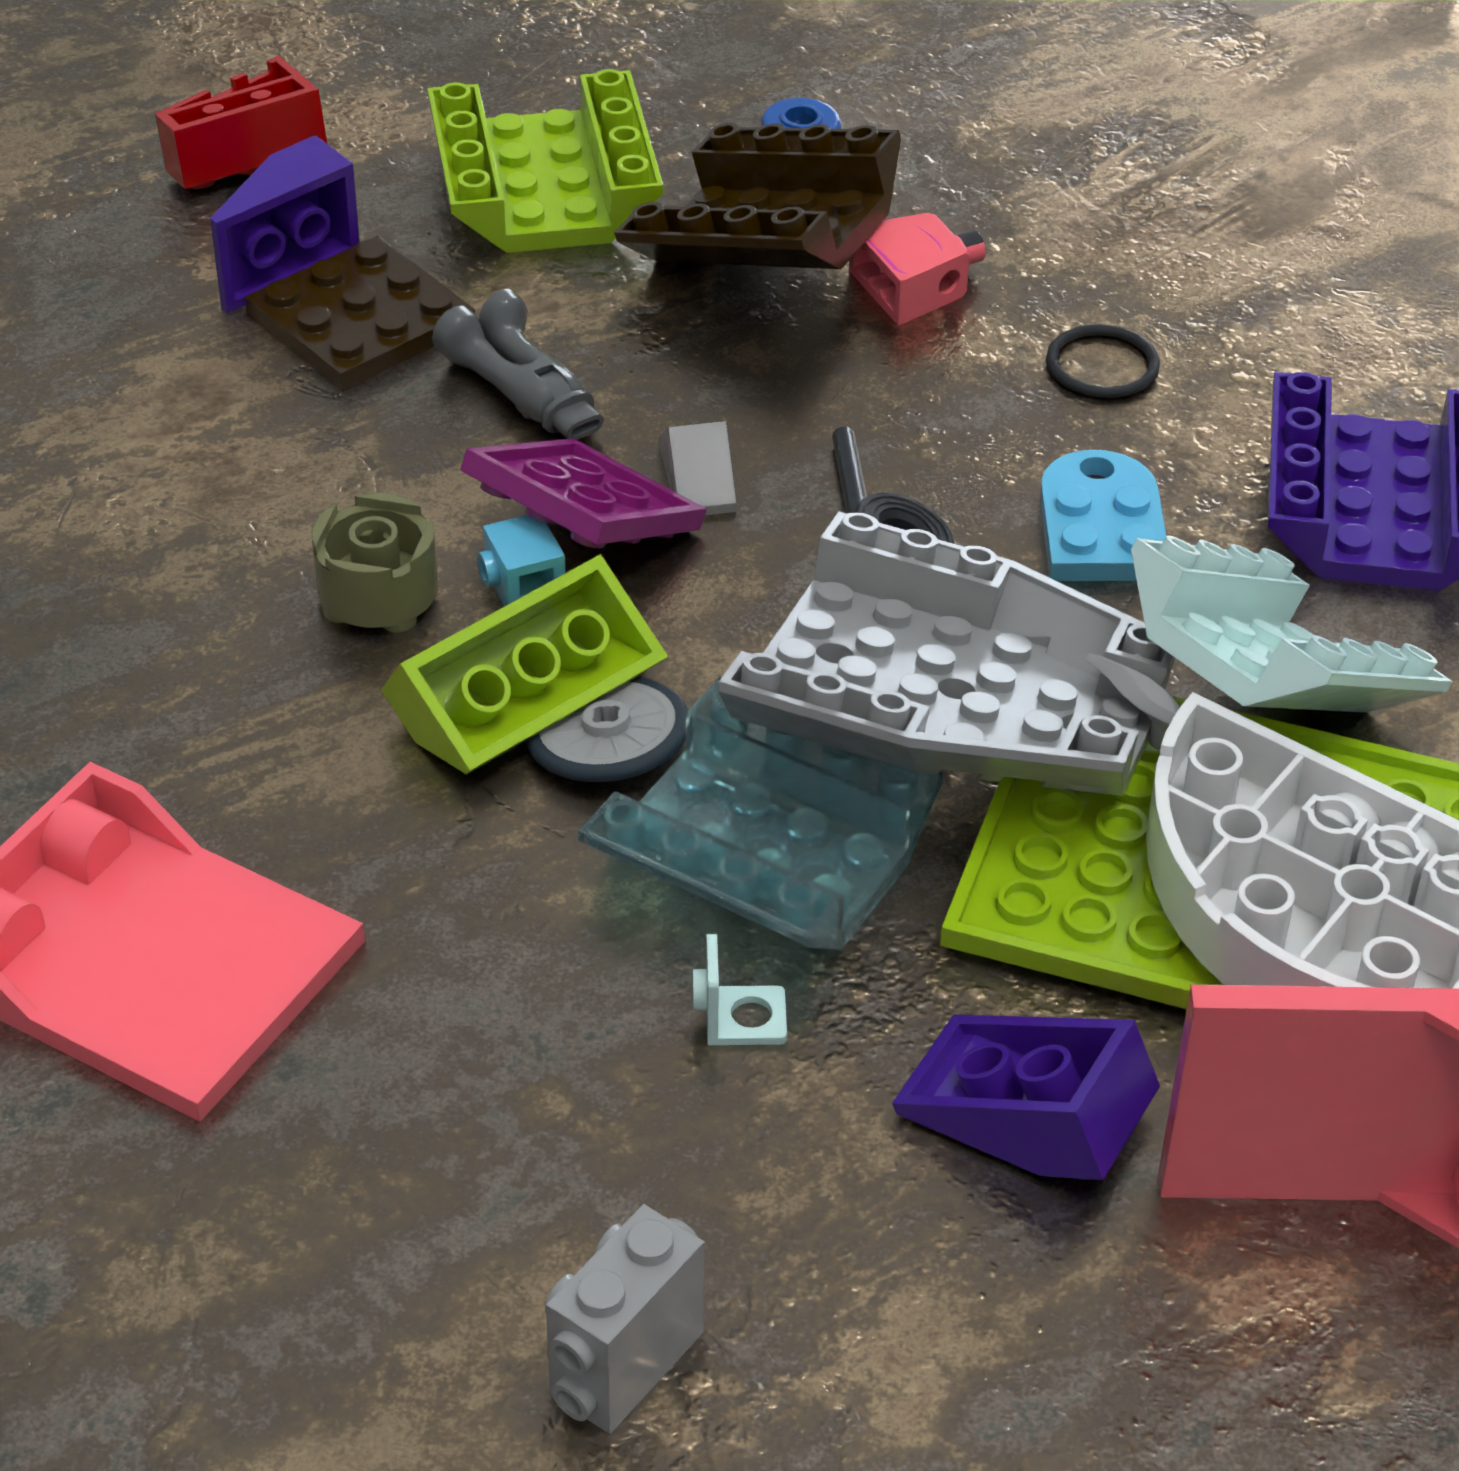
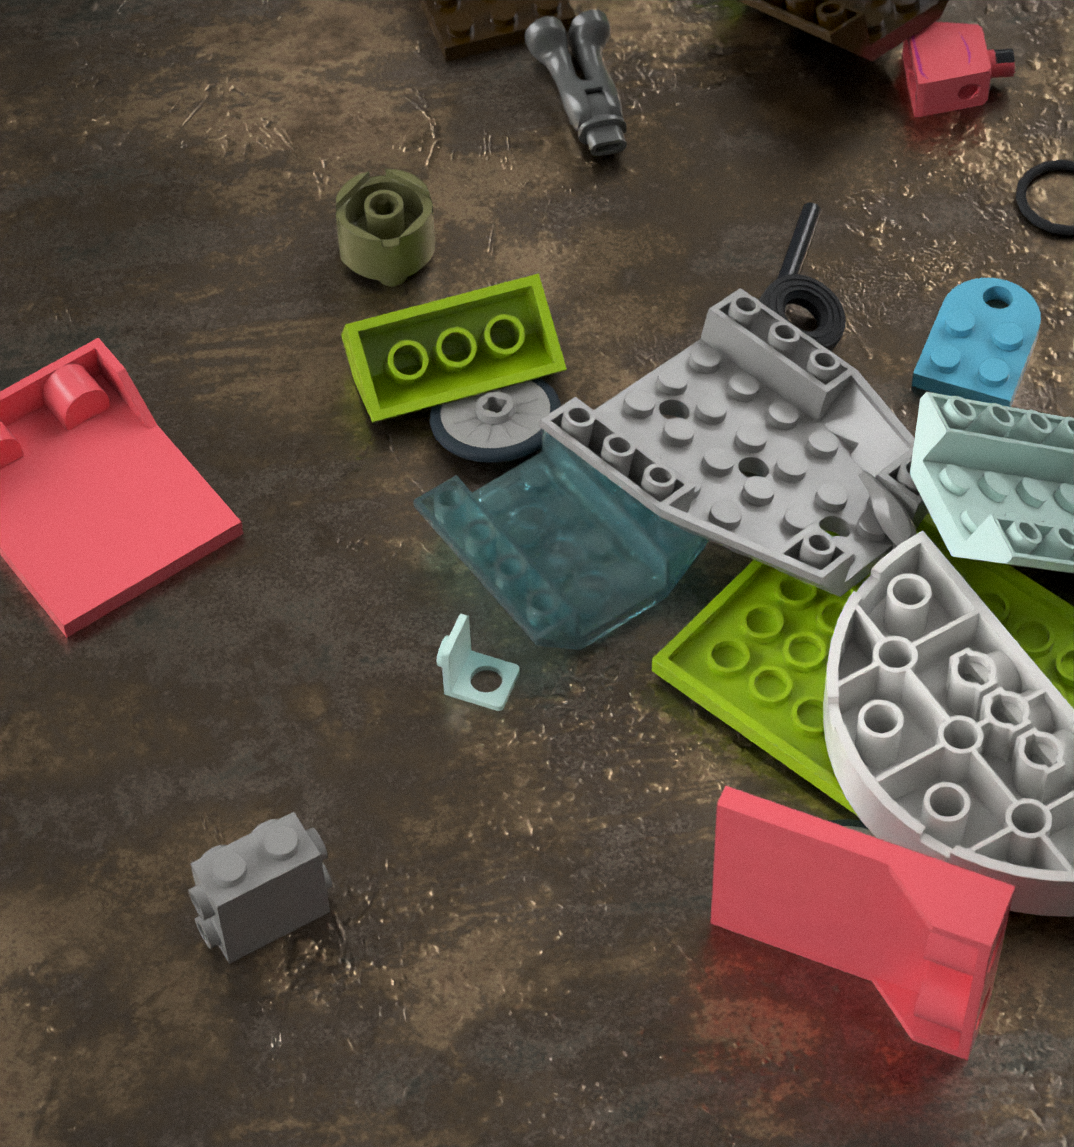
camera: 25 degrees right, 10 degrees up
magenta plate [460,439,707,548] -> none
medium azure brick [477,515,565,607] -> none
light grey slope [659,421,736,515] -> none
dark purple slope [892,1014,1160,1180] -> none

